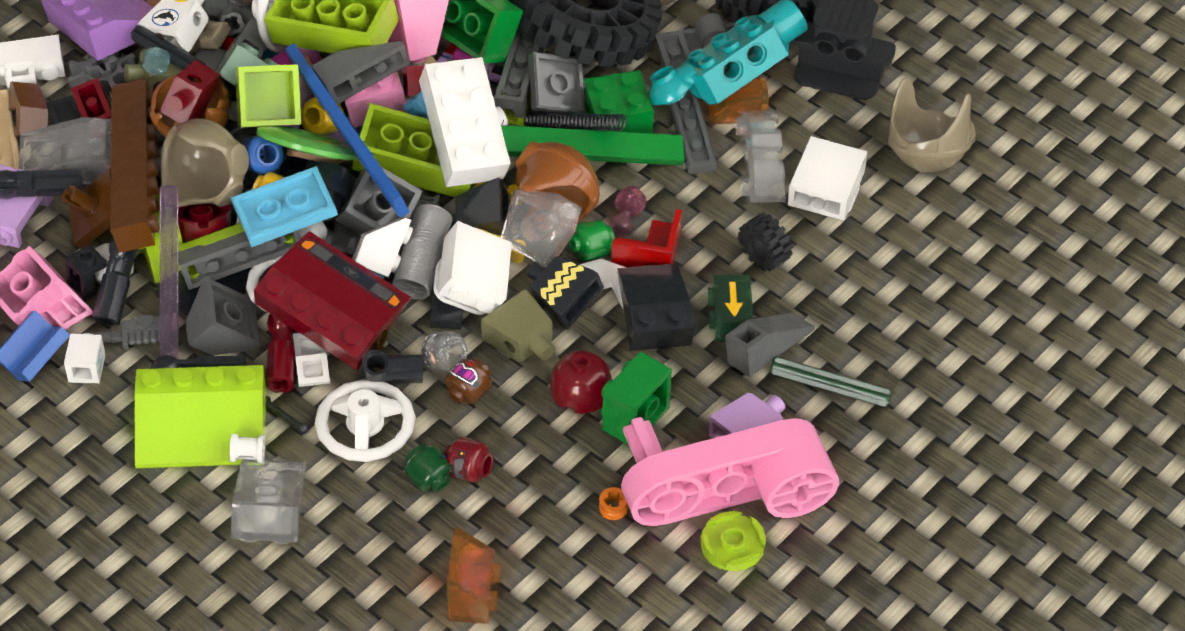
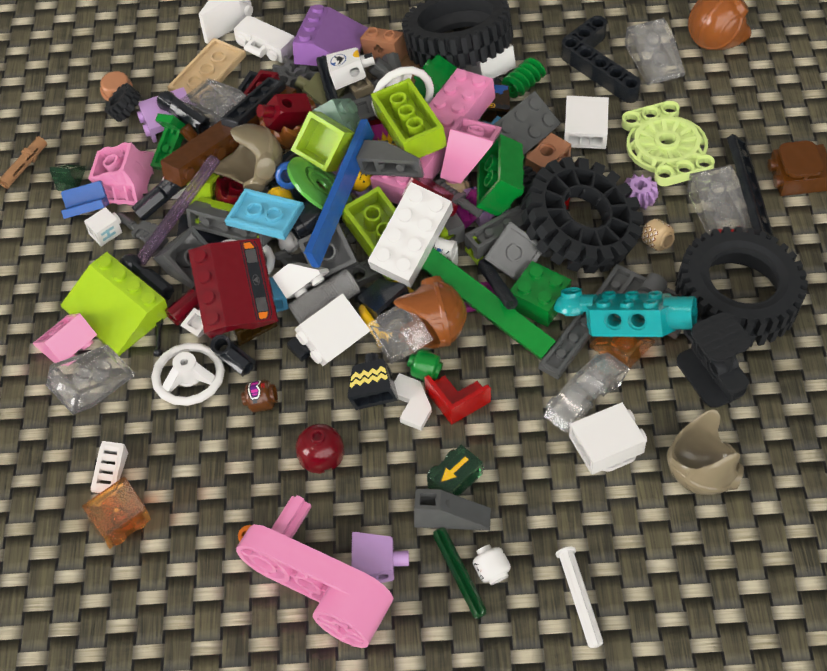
camera: 50 degrees right, 5 degrees up
reddish brown slope [8,81,48,139] -> none
black bracket [65,245,107,300] -> none
clear light blue bush [142,47,171,75] -> none
white bush [230,433,265,464] -> none
dark green head [405,444,450,492] -> none
clear head [421,331,468,372] -> none
dark red head [444,437,493,483] -> none
olive torso [481,289,556,362] -> none
green brick [601,351,672,446] -> none
clear pink plate [609,186,647,238] -> none
black slope [617,263,695,351] -> none
lime tile [700,511,766,571] -> none
black tyre [738,213,793,272] -> none
none -> bright pink slope [33,313,97,365]
none -> white slope [90,441,128,495]
none -> green bracket [150,113,186,170]
none -> black tile [221,77,286,128]
none -> white head [473,544,511,585]
none -> white axle [556,546,603,648]

